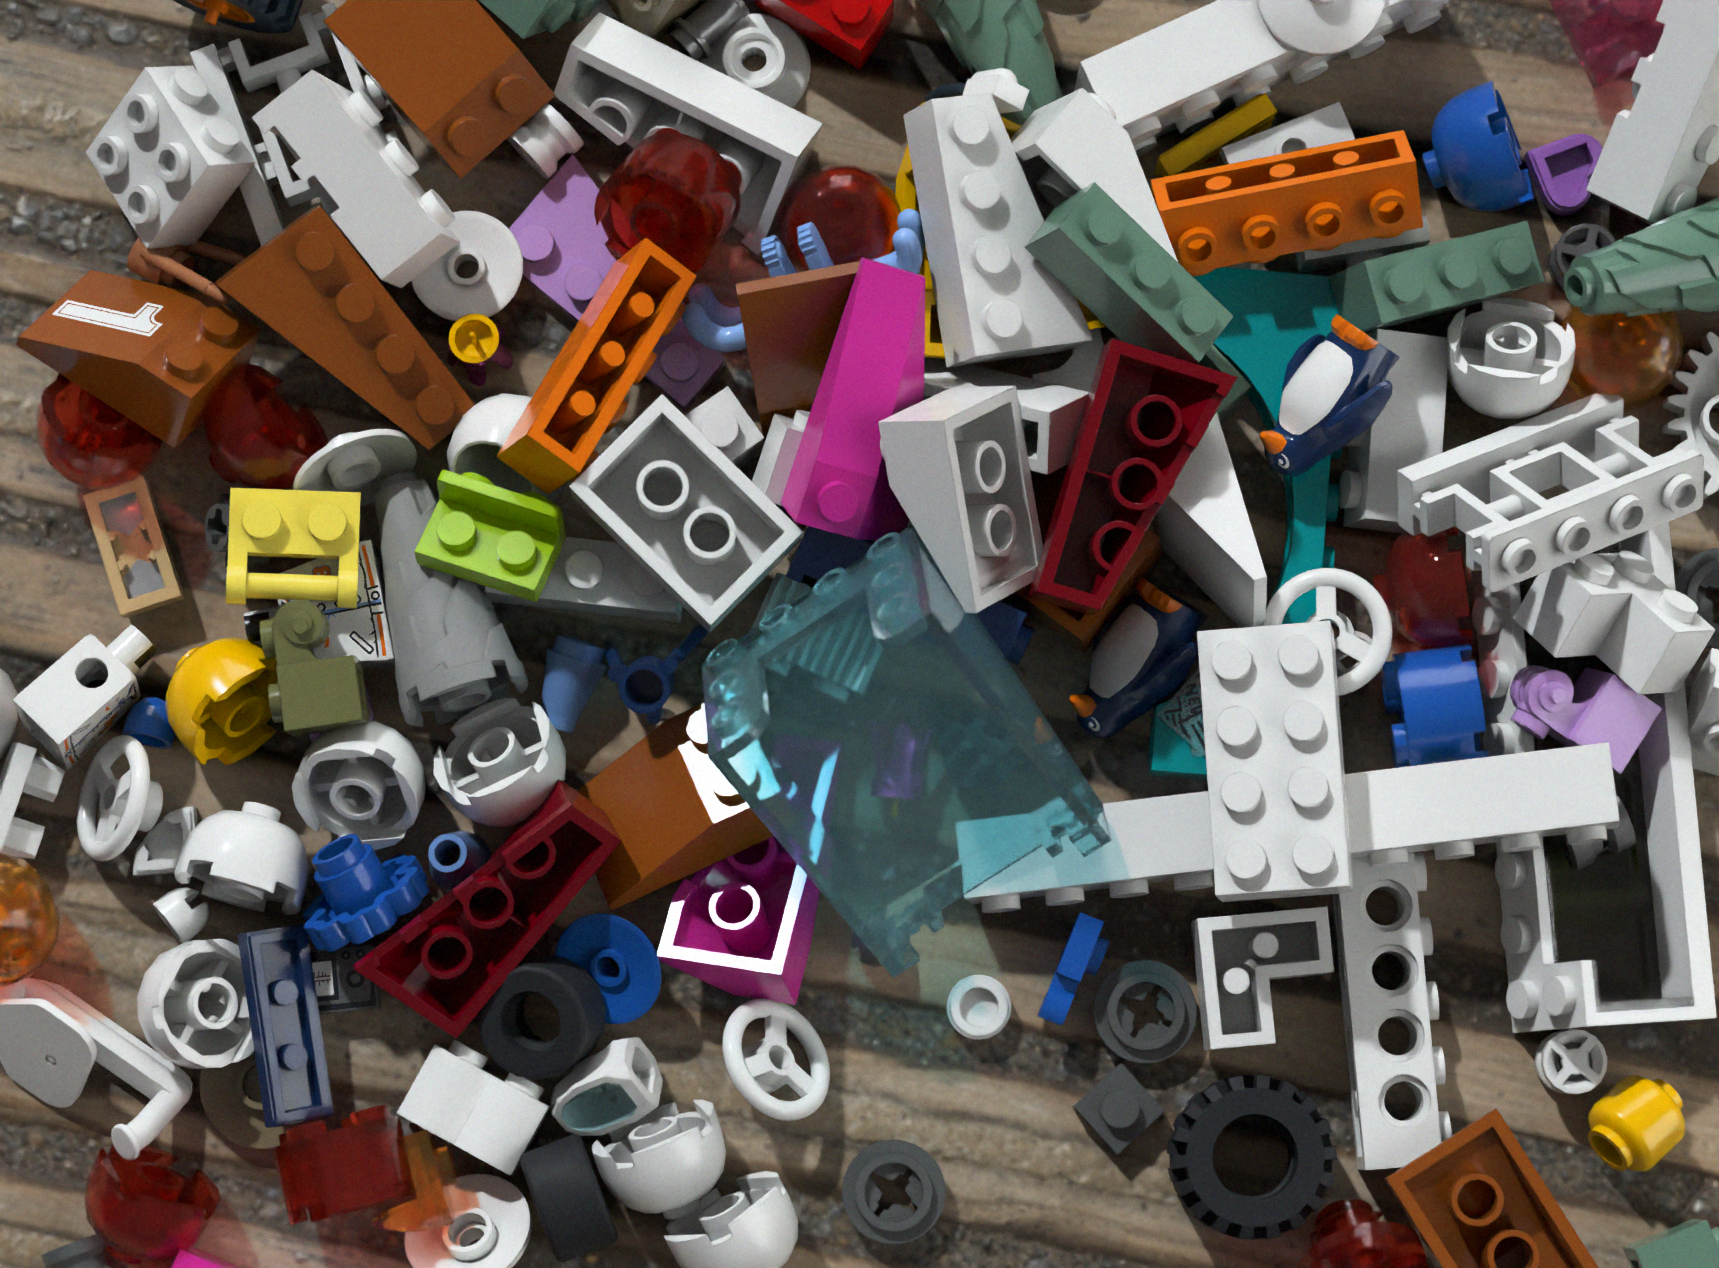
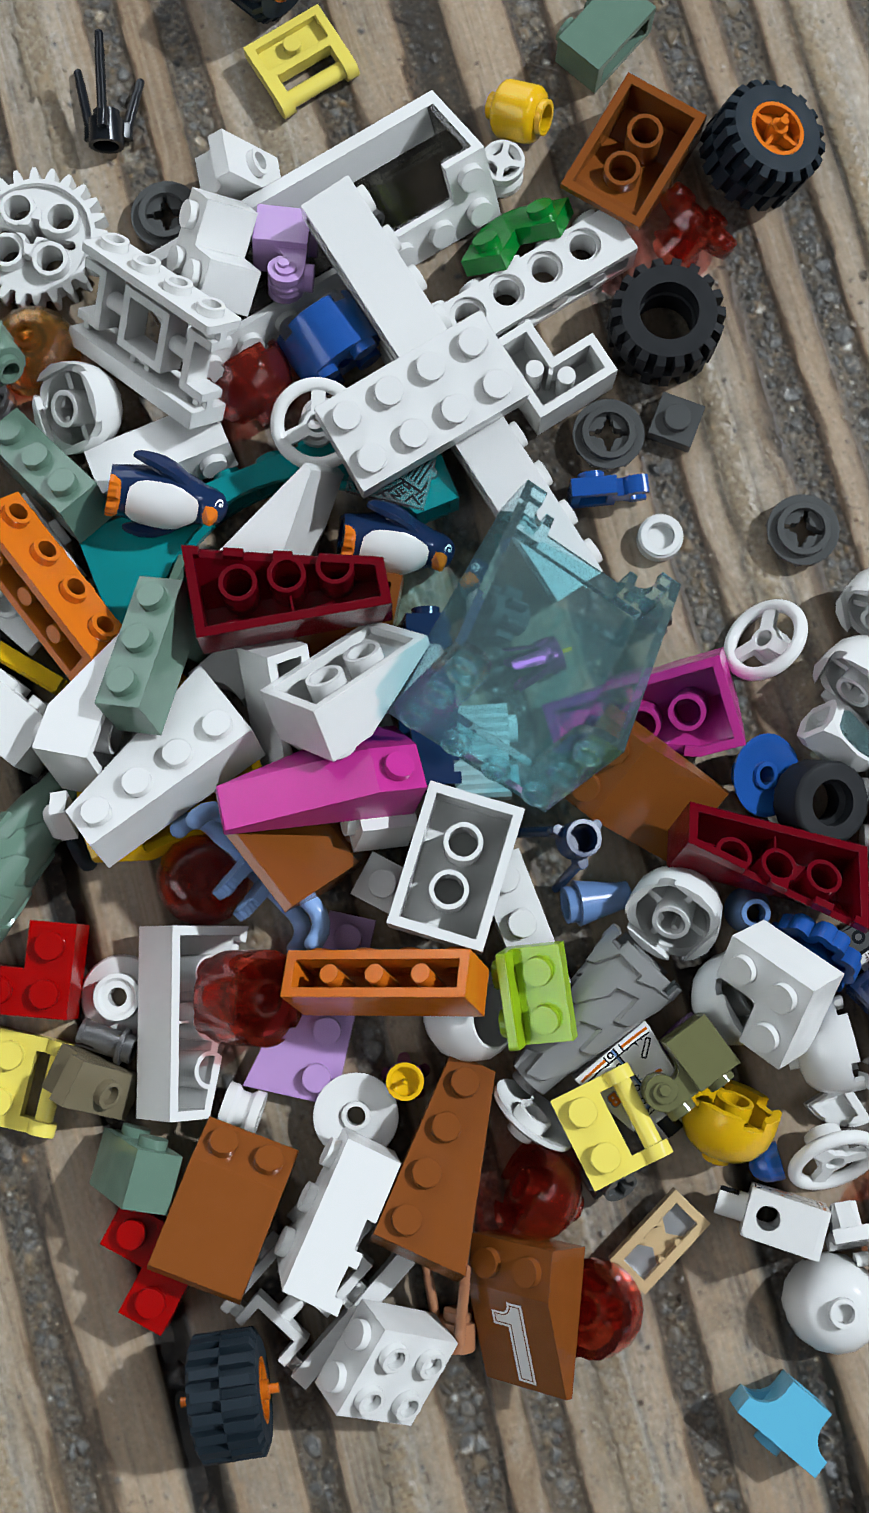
camera: 115 degrees left, 0 degrees up
none -> green plate [461,197,574,277]
none -> white brick [716,920,844,1070]

